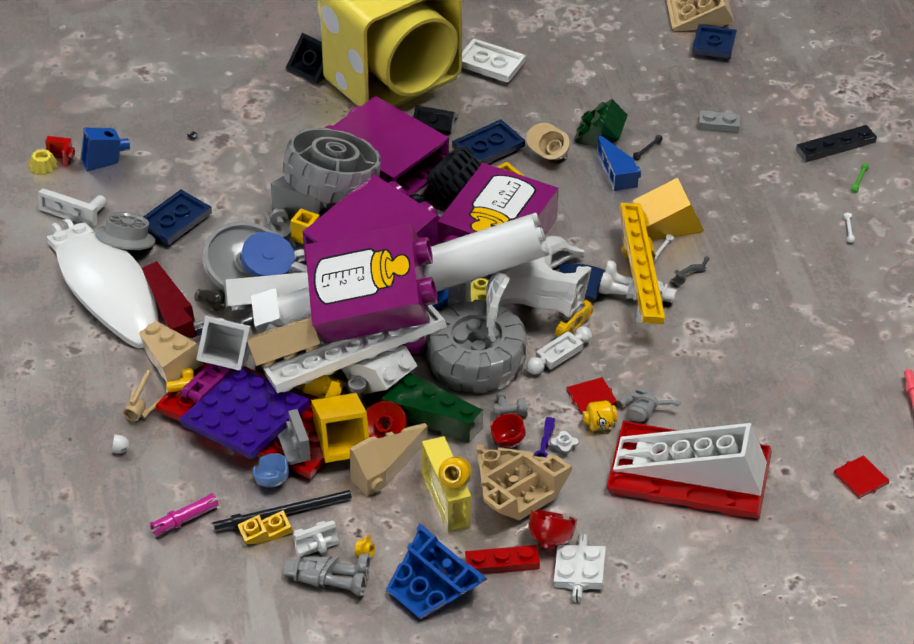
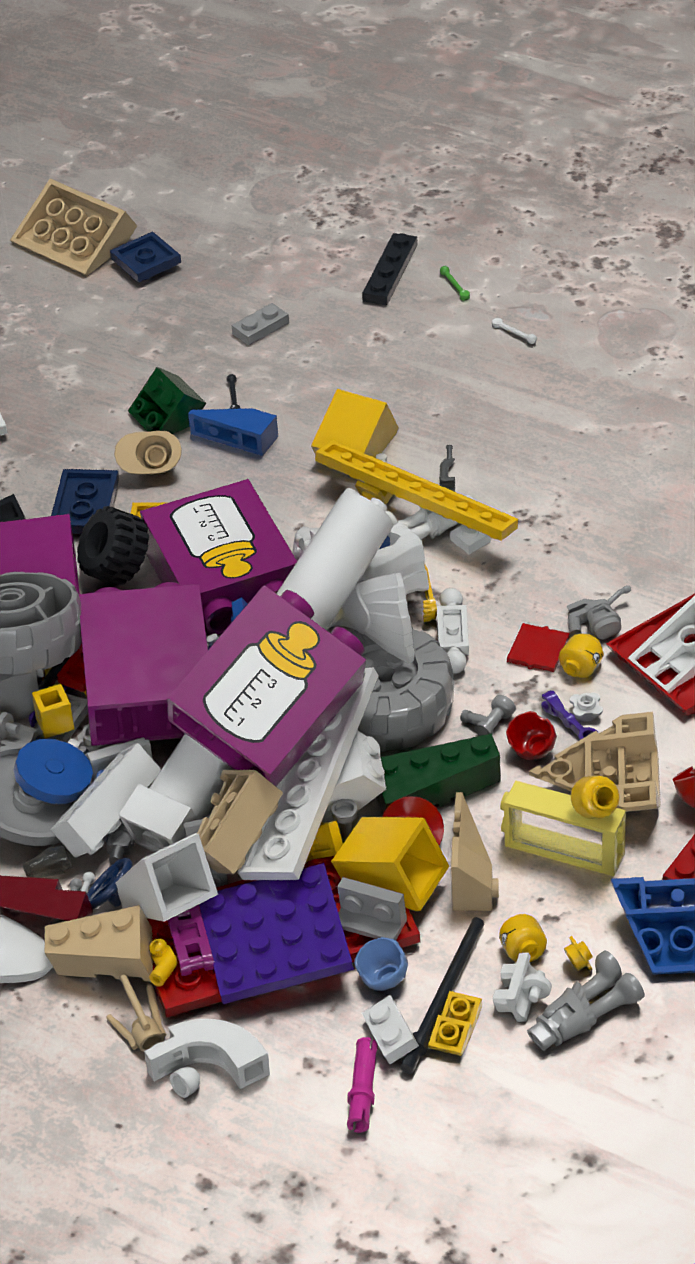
camera: 45 degrees left, 0 degrees up
none -> white arch [144,1019,270,1089]
none -> white plate [362,995,419,1064]
none -> yellow head [499,914,547,962]

